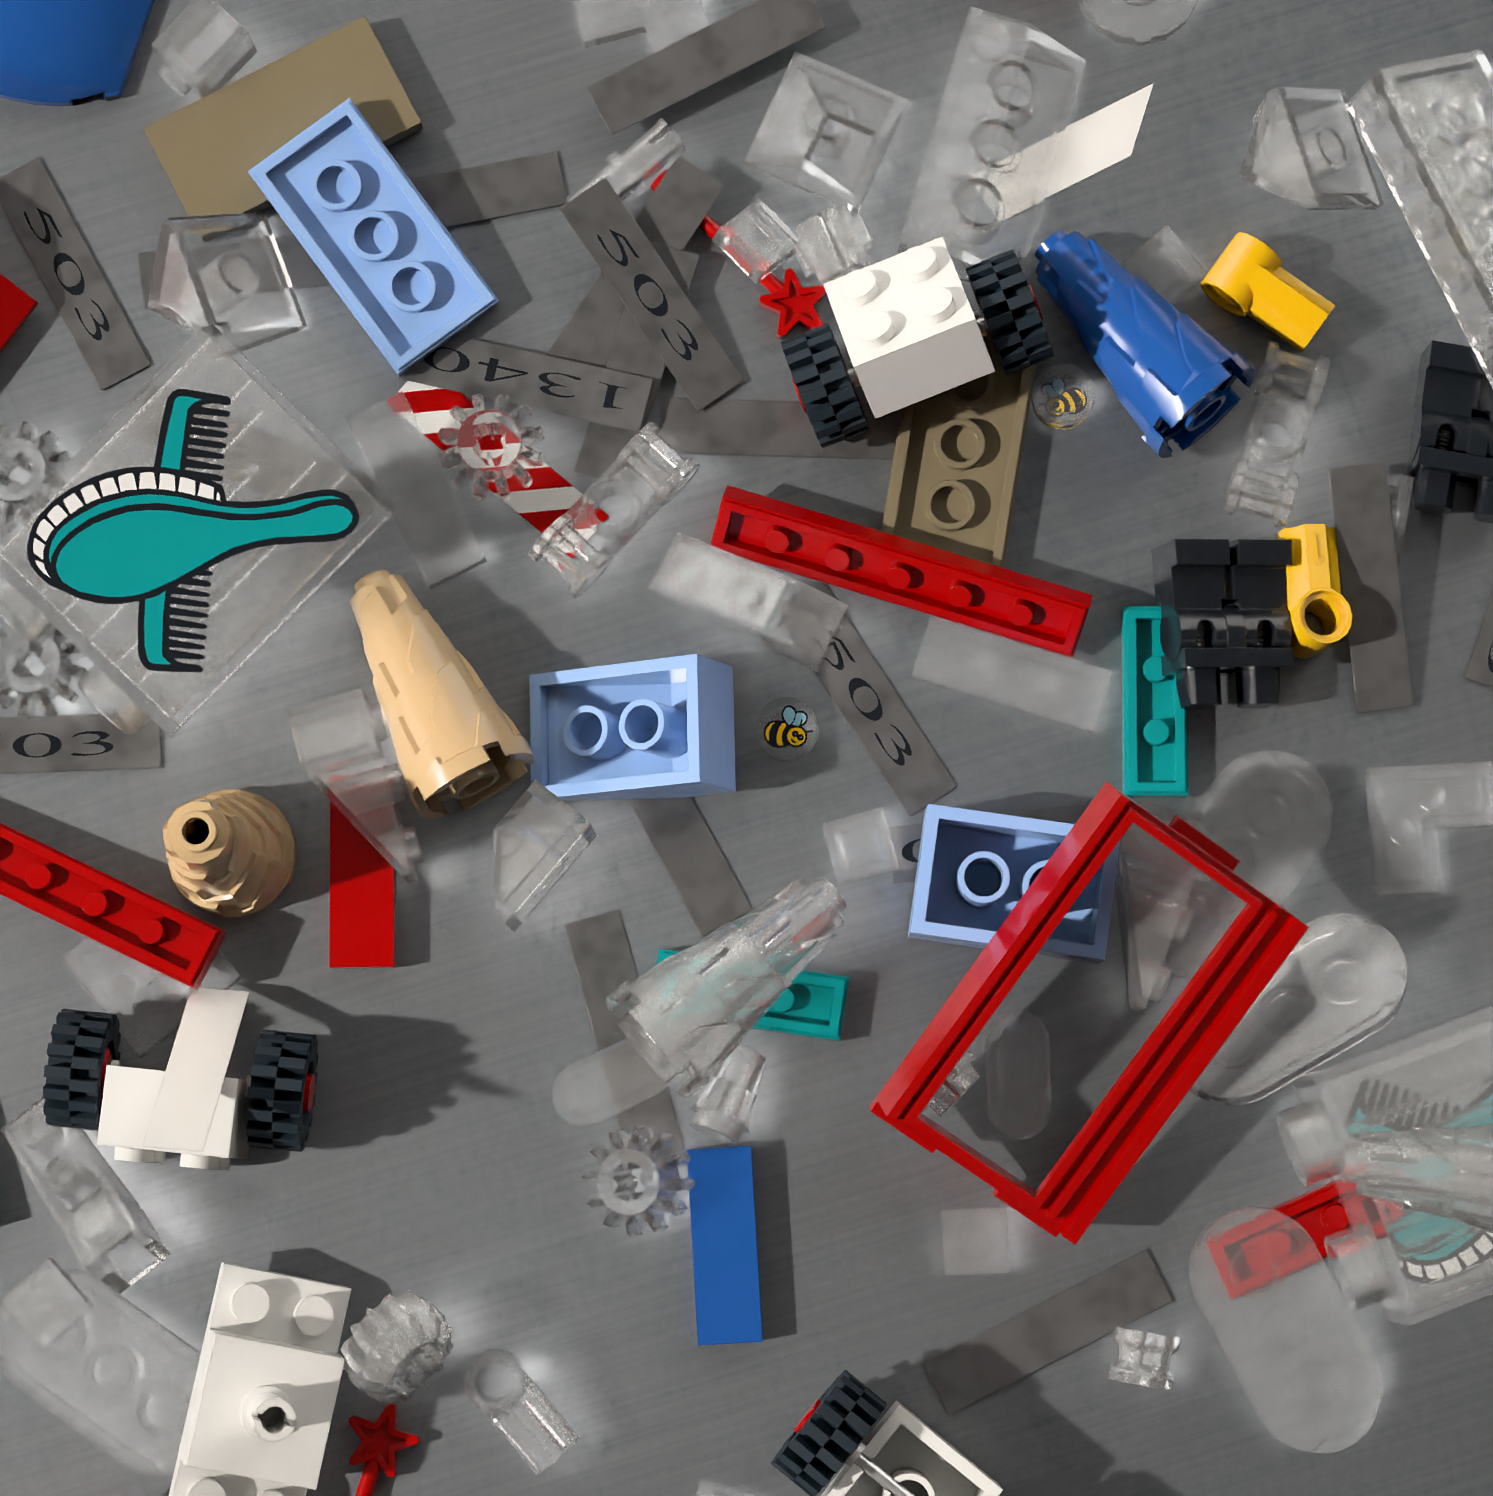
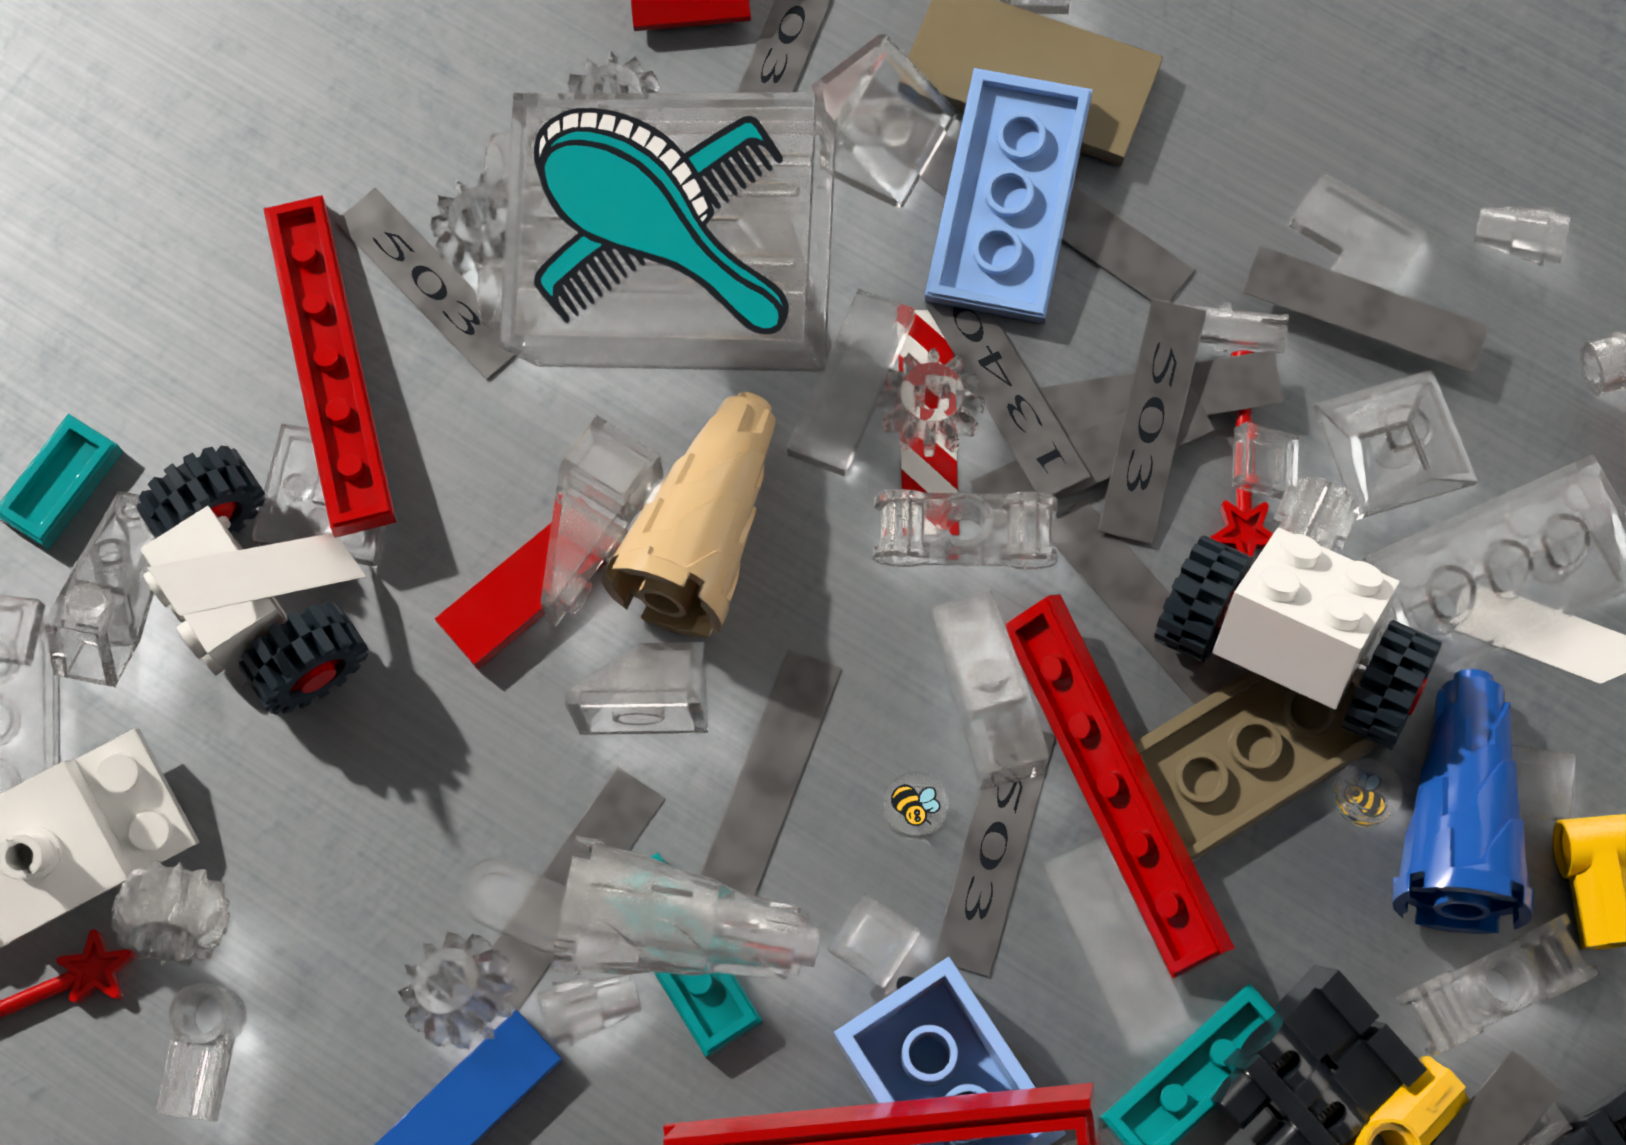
camera: 50 degrees right, 10 degrees down
tan cone [163,789,297,918] -> none
light blue slope [529,654,736,801] -> none

